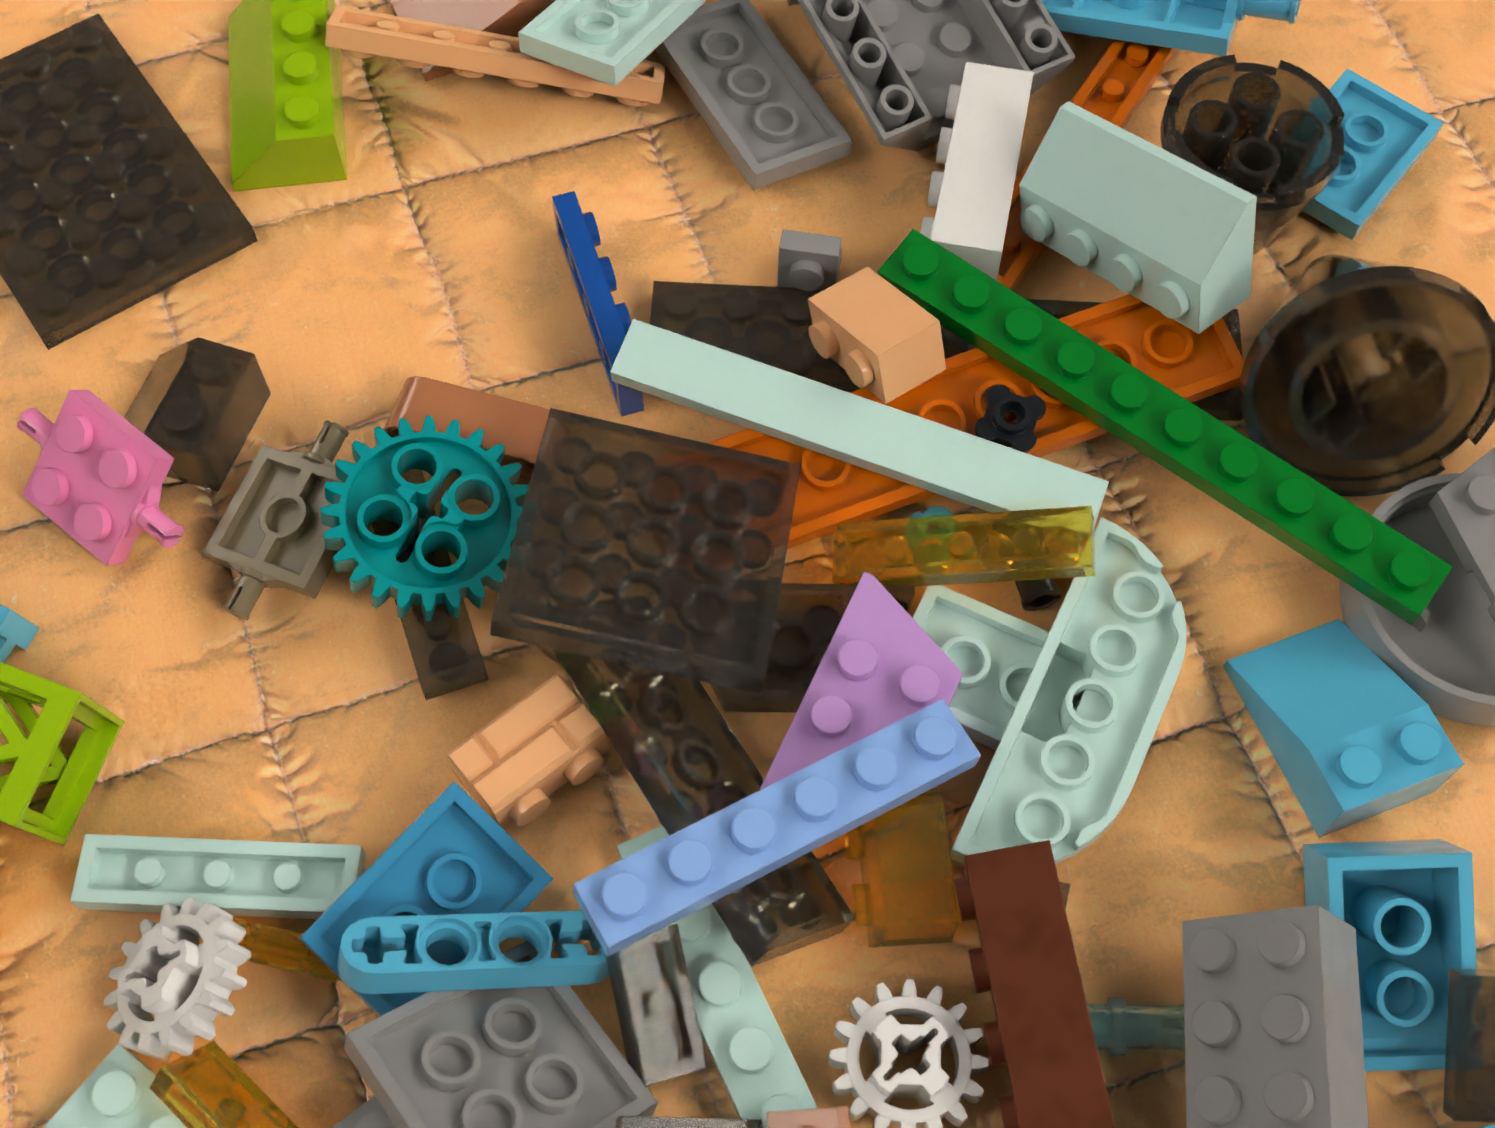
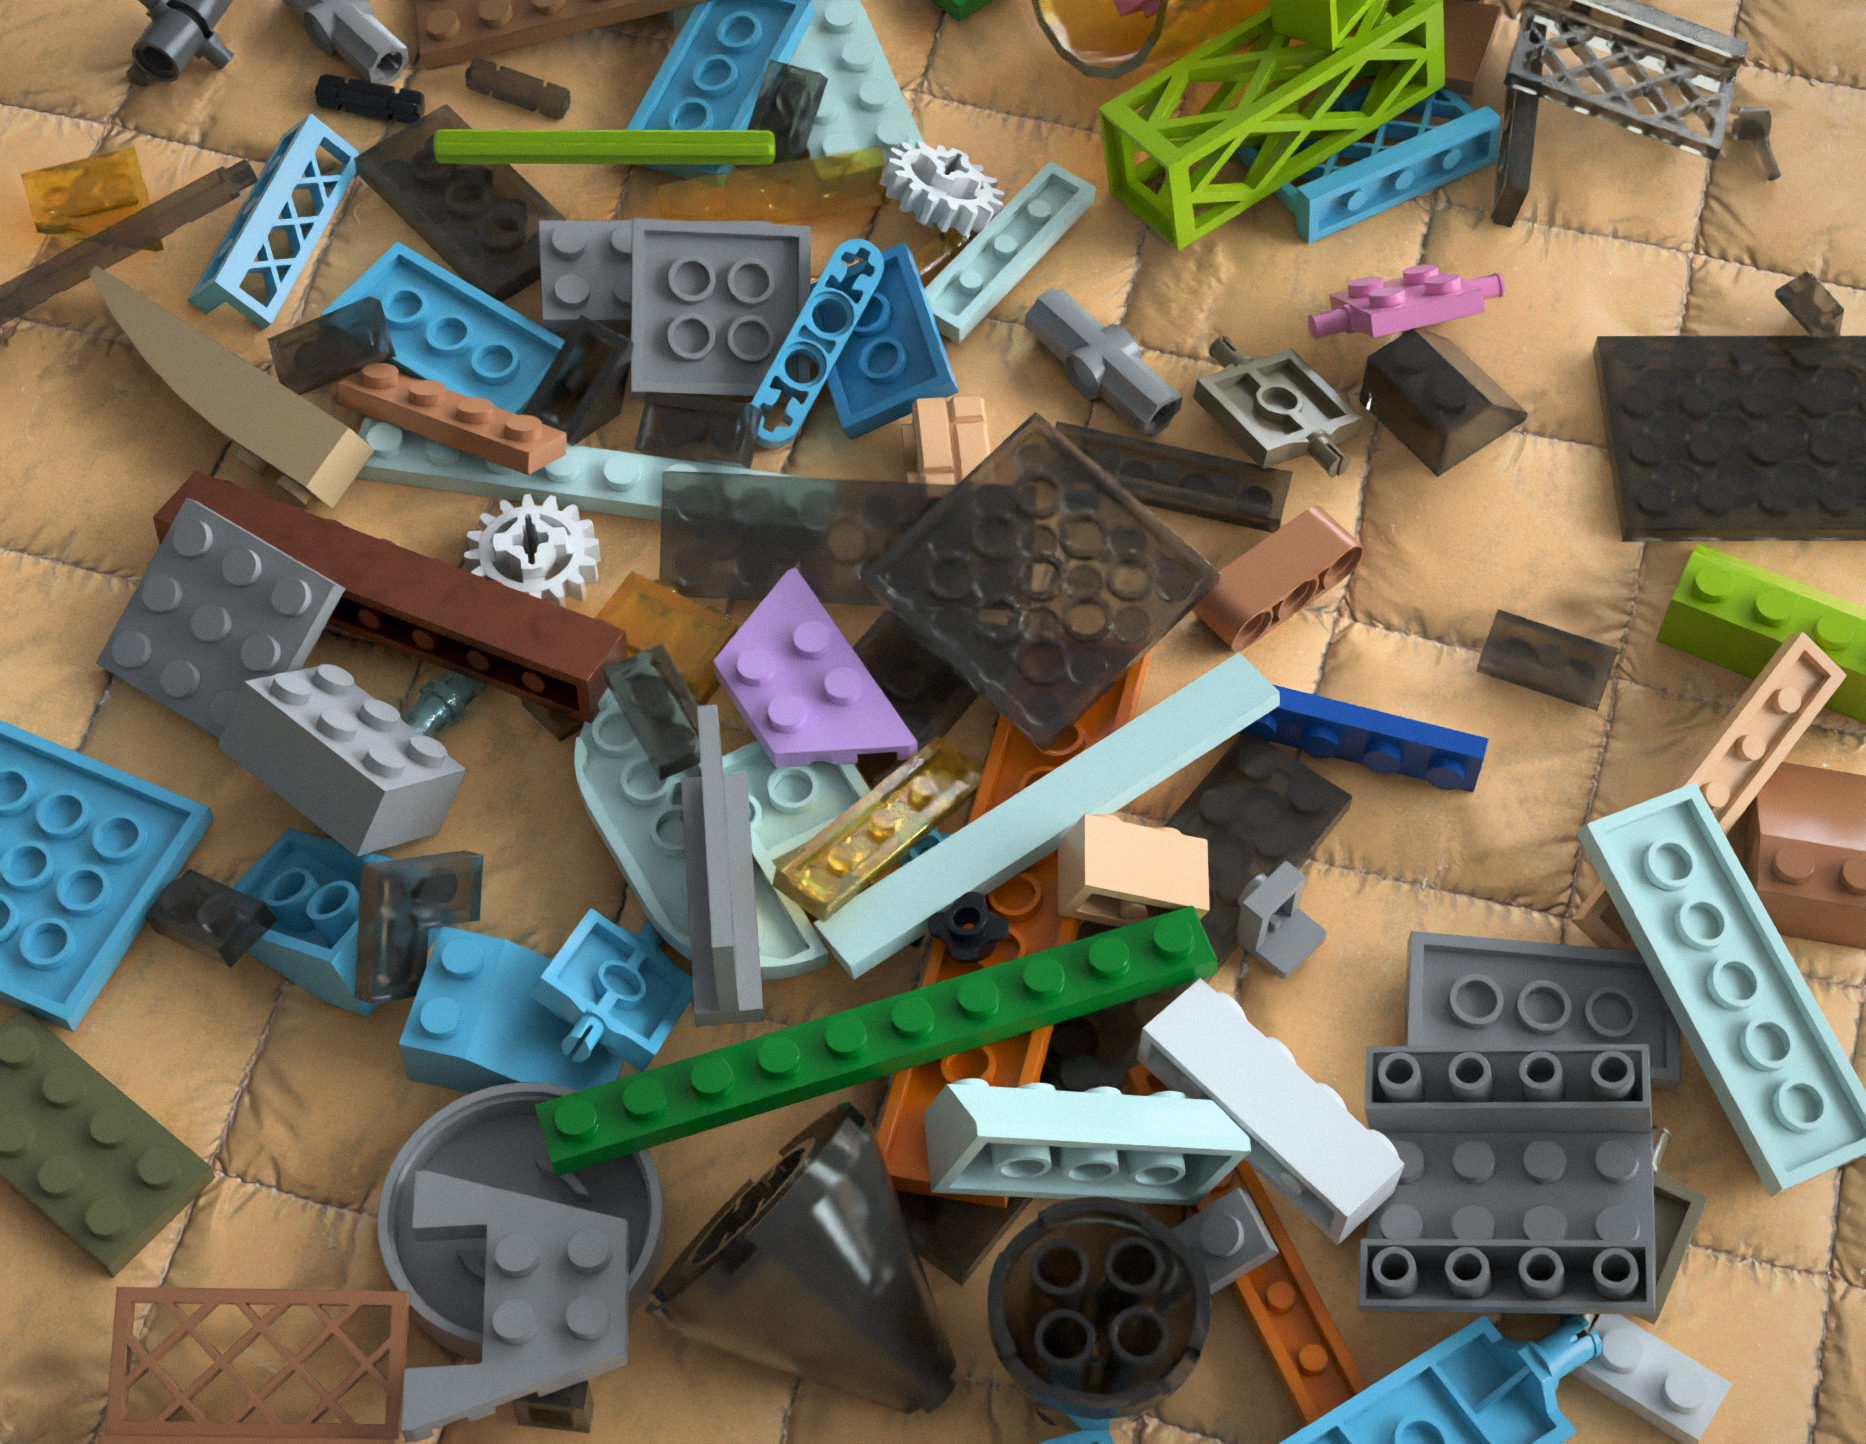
camera: 125 degrees right, 5 degrees down
teal gear [320,416,535,621] -> none
light blue plate [573,699,981,957] -> none
none -> clear smoke plate [354,850,484,1004]
none -> medium azure plate [529,908,693,1072]
none -> clear smoke plate [604,643,700,781]
none -> light grey fence [681,705,764,1026]
none -> light grey piece [1025,287,1182,437]
none -> clear smoke plate [1476,609,1619,711]

